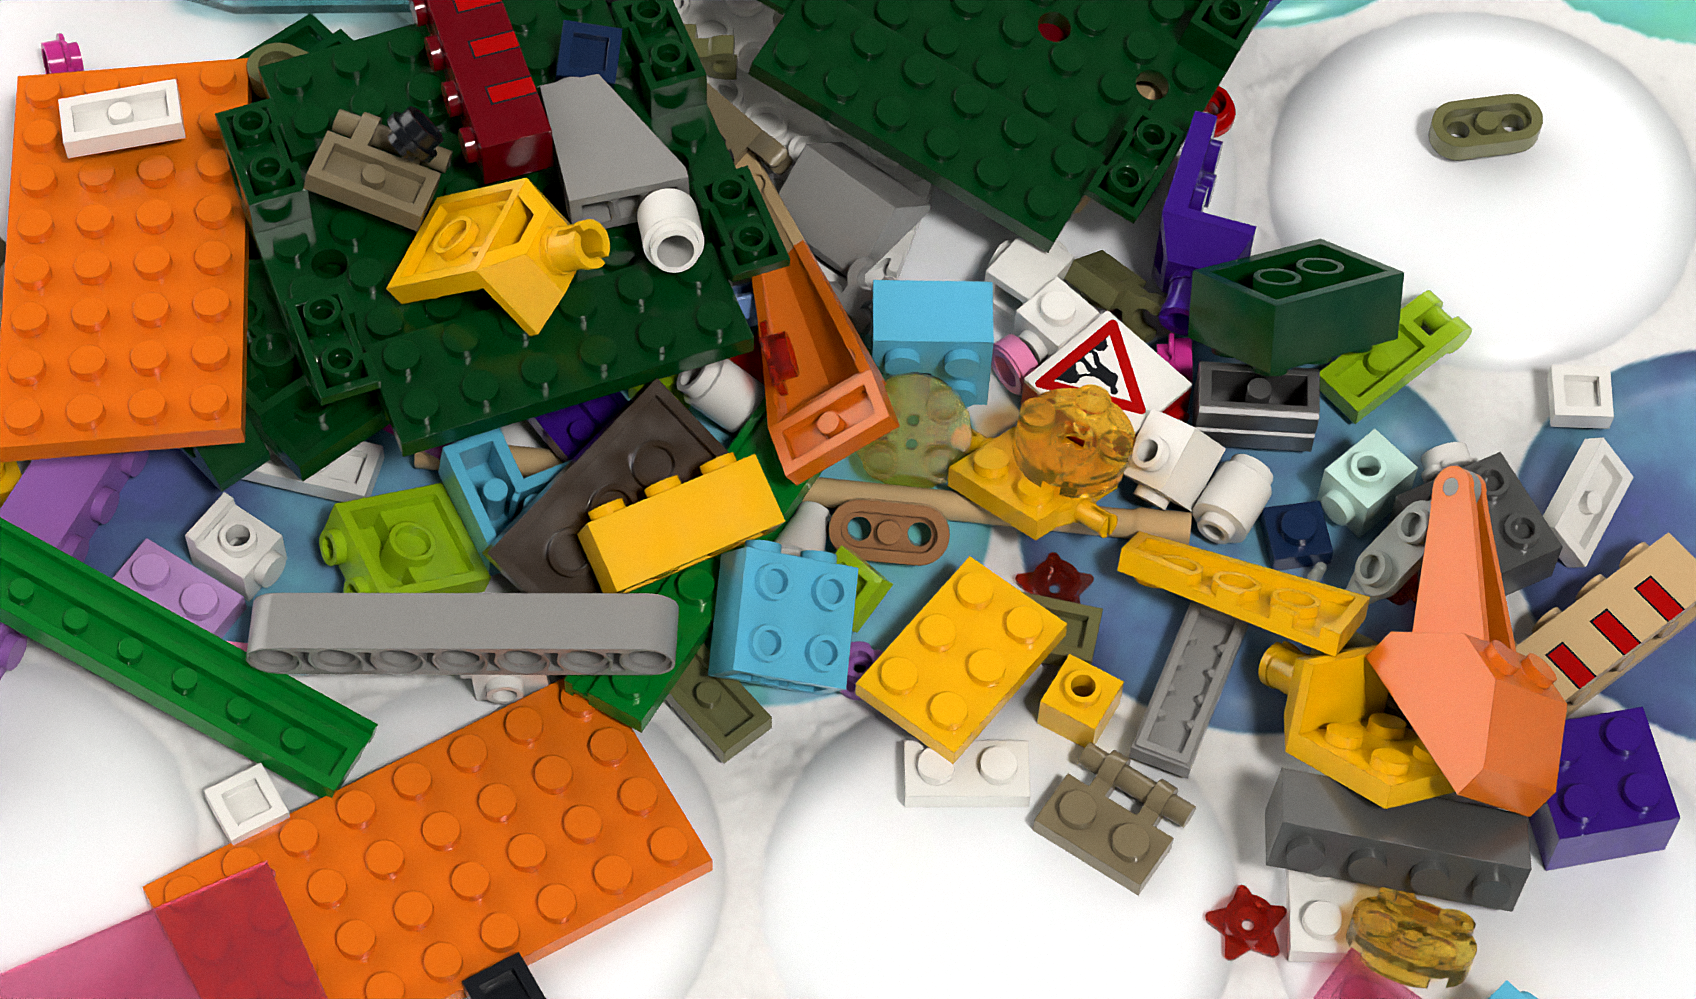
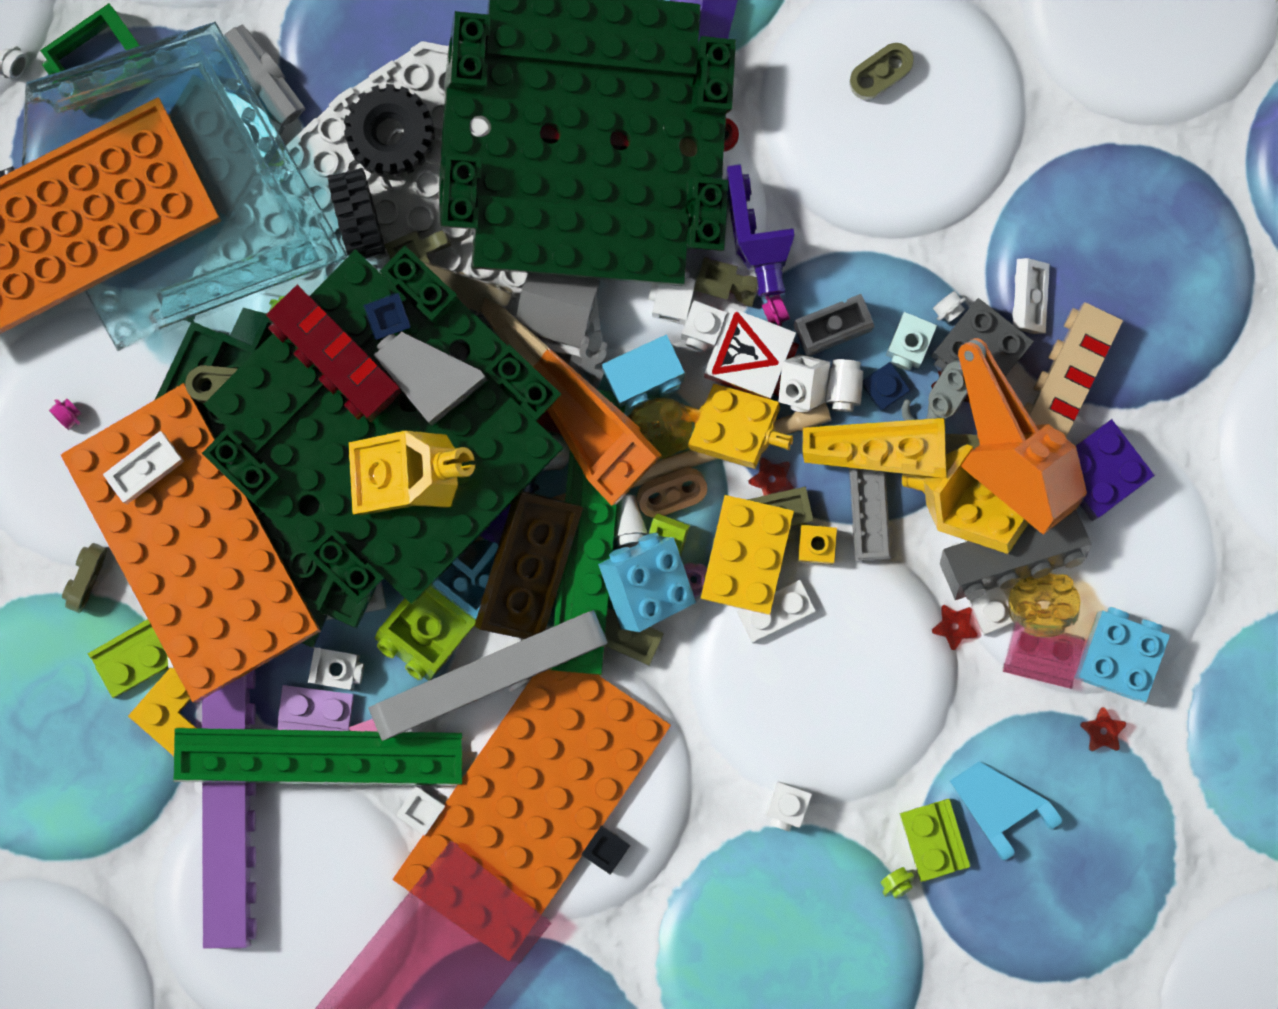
camera: 20 degrees left, 25 degrees up
dark tan plate [304,109,453,231] -> none
black plate [387,106,444,163] -> none
yellow brick [577,452,785,593] -> none
white brick [637,188,704,273] -> none
clear red plate [758,320,799,396] -> none
bright pink tile [991,334,1039,395] -> none
clear yellow plate [1012,384,1136,498] -> none
dark tan plate [1033,742,1196,896] -> none
dark green brick [1188,238,1404,376] -> none
lime plate [1320,290,1472,424] -> none
white plate [1547,364,1614,429] -> none

